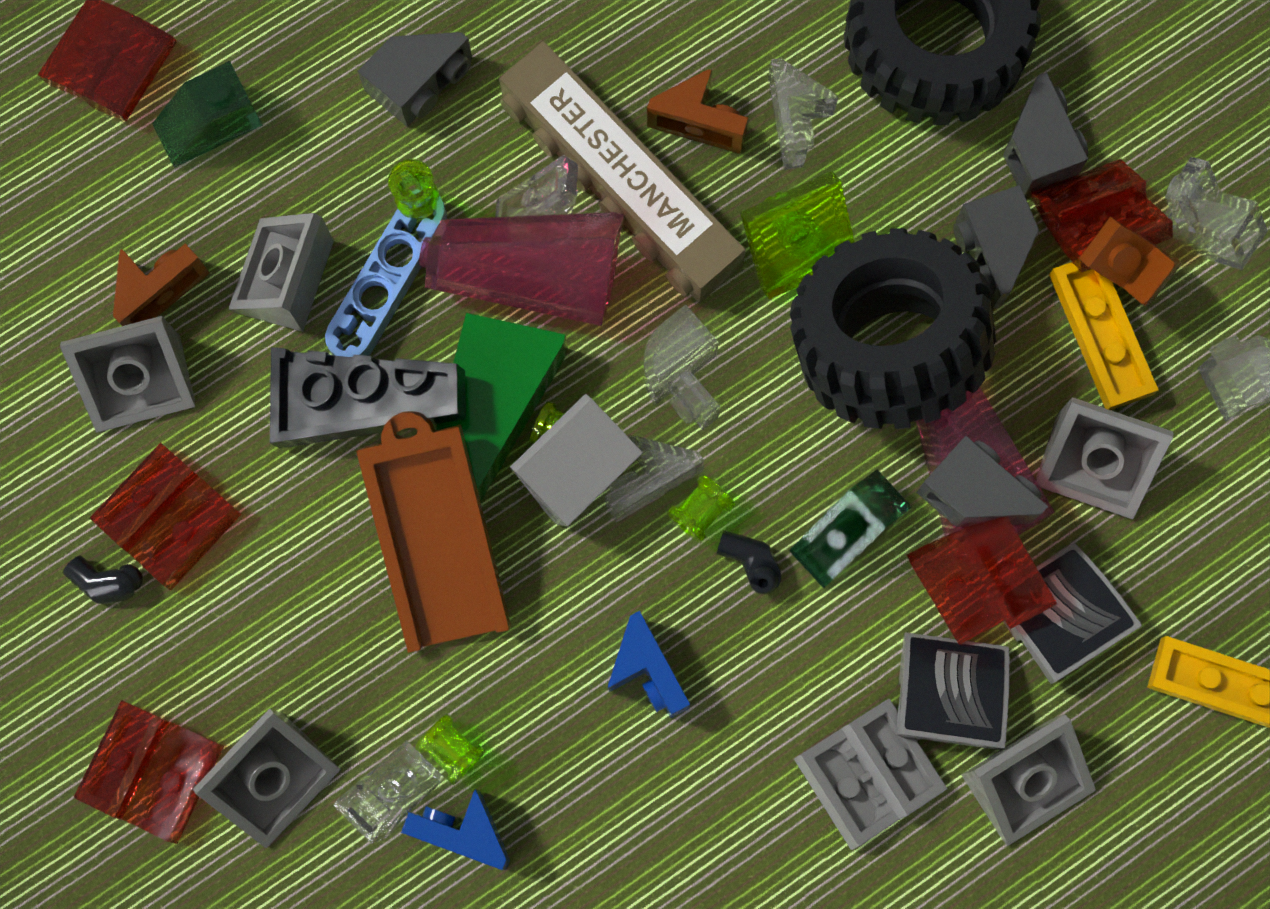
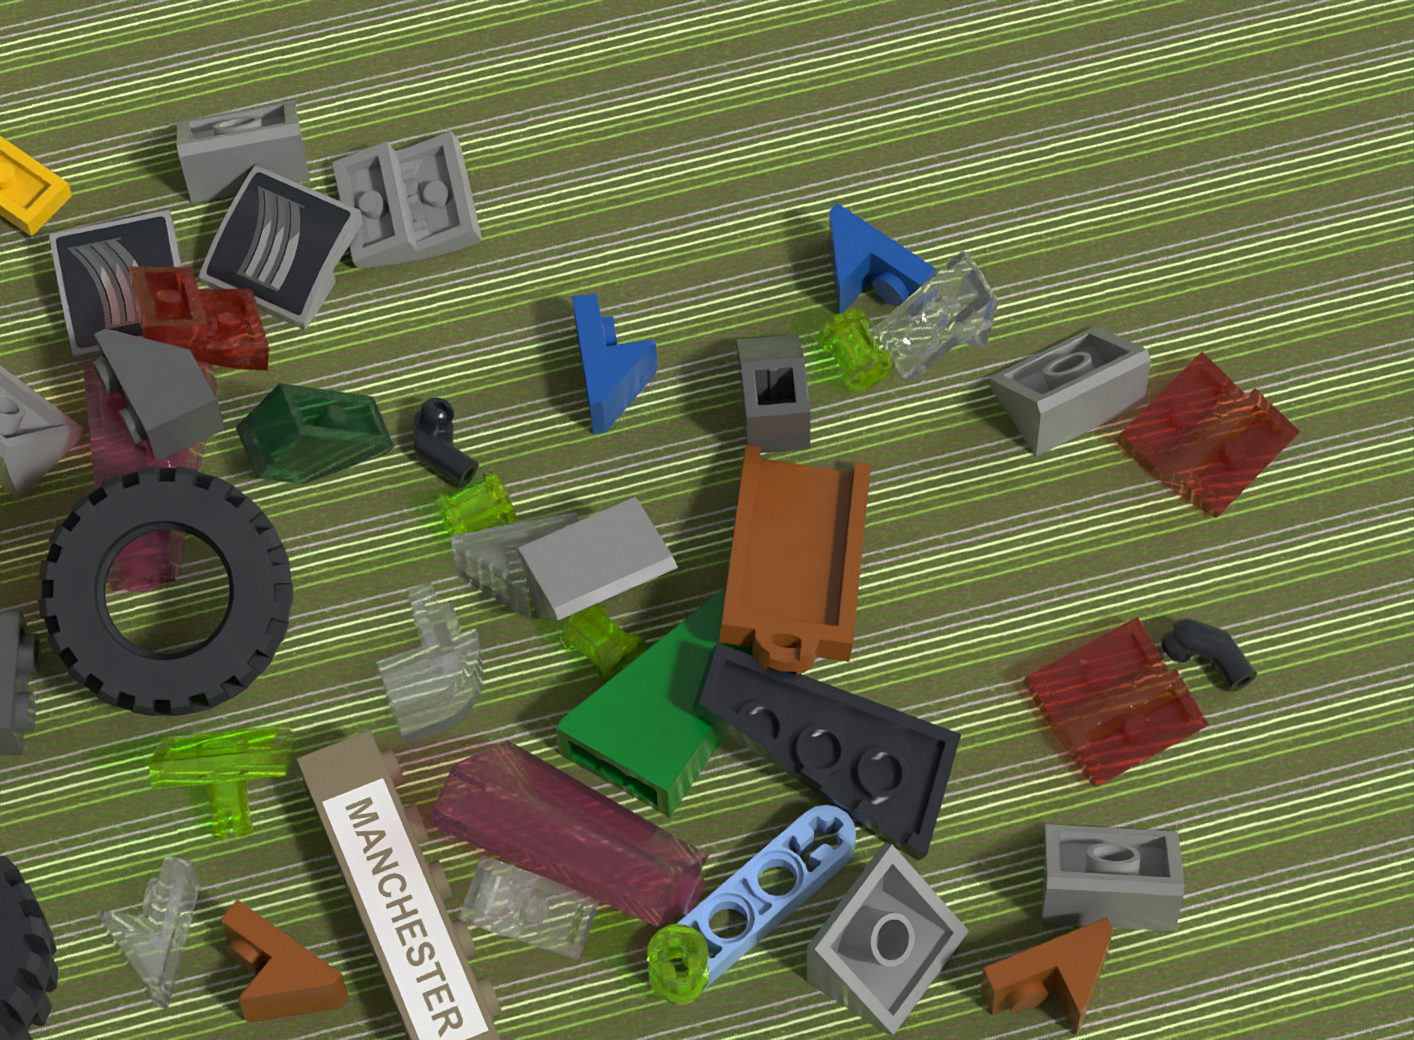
camera: 160 degrees left, 15 degrees down
none -> dark grey slope [736,334,810,453]

